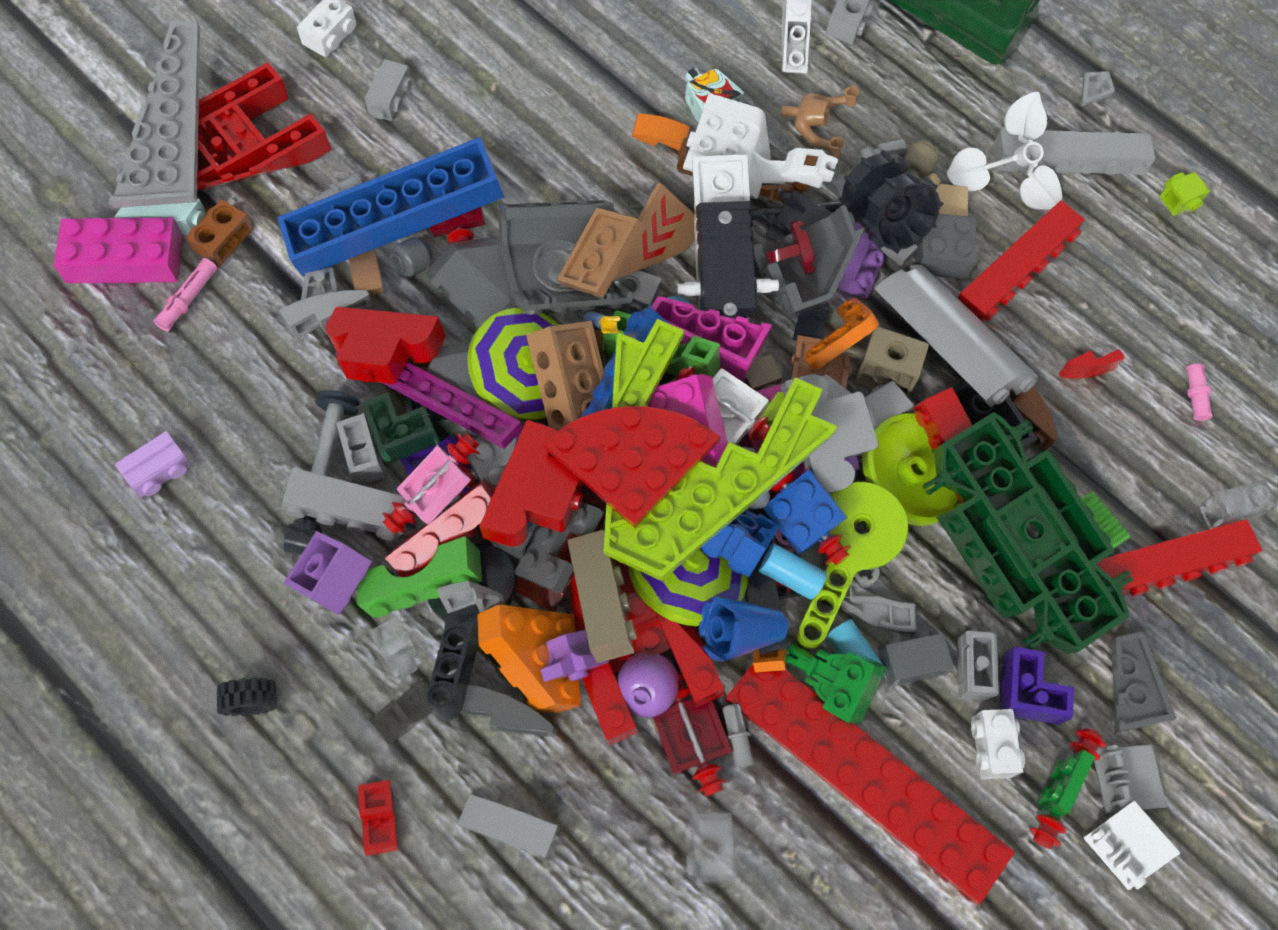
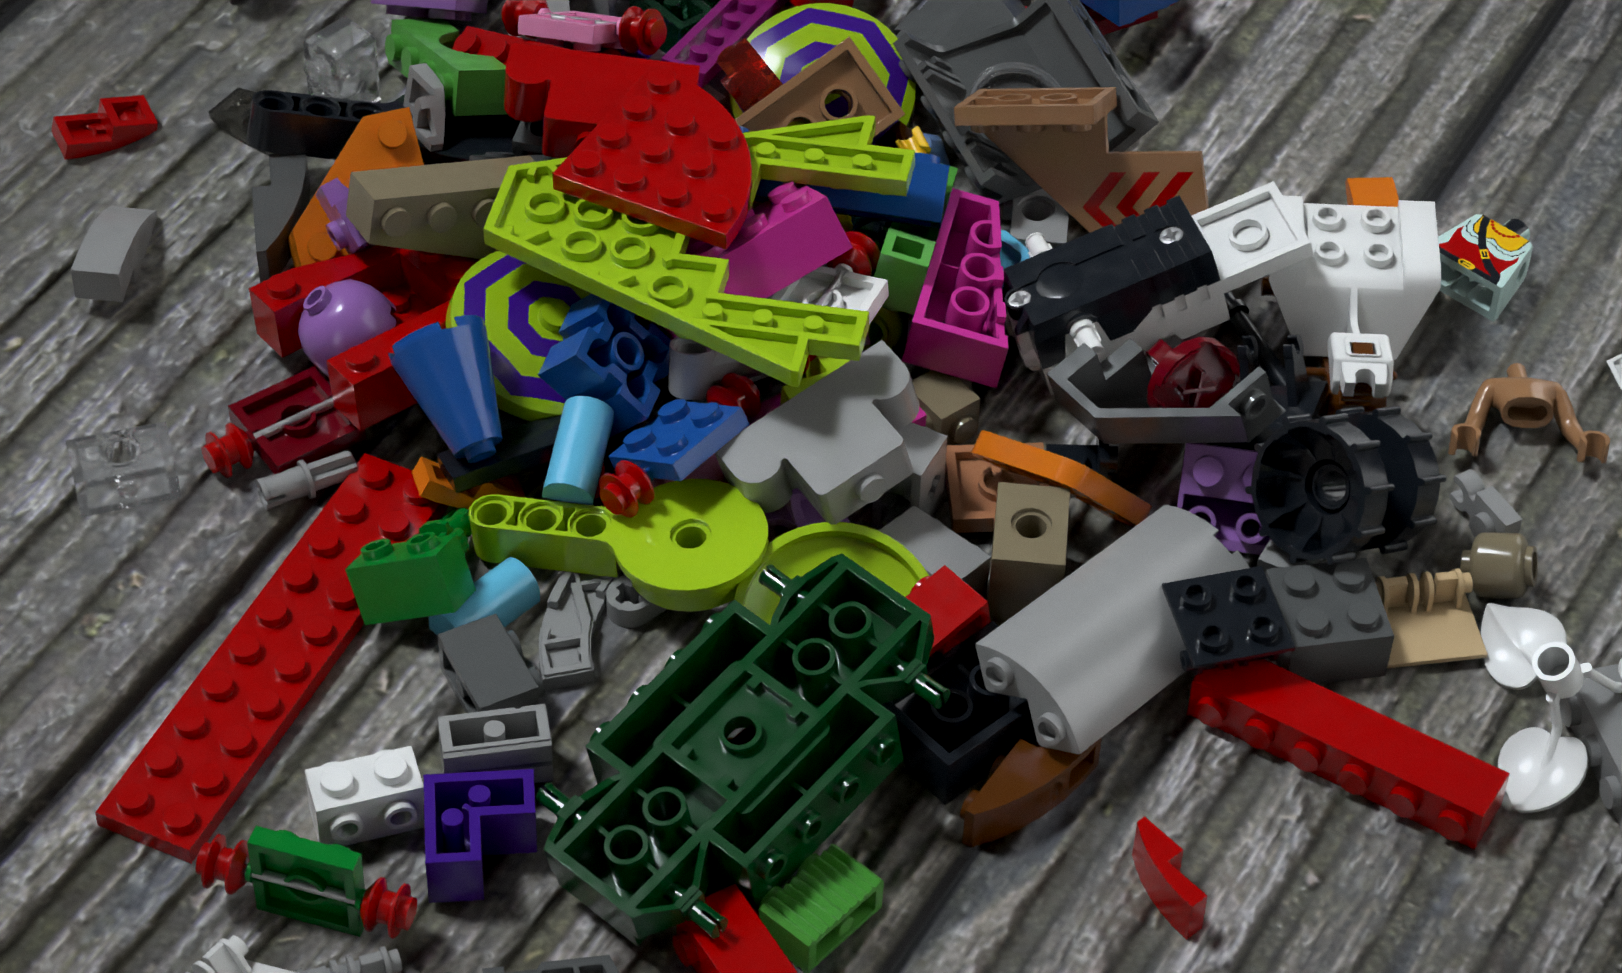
camera: 80 degrees right, 20 degrees down
none -> clear red brick [716,38,783,112]
none -> black hinge [1162,566,1296,675]

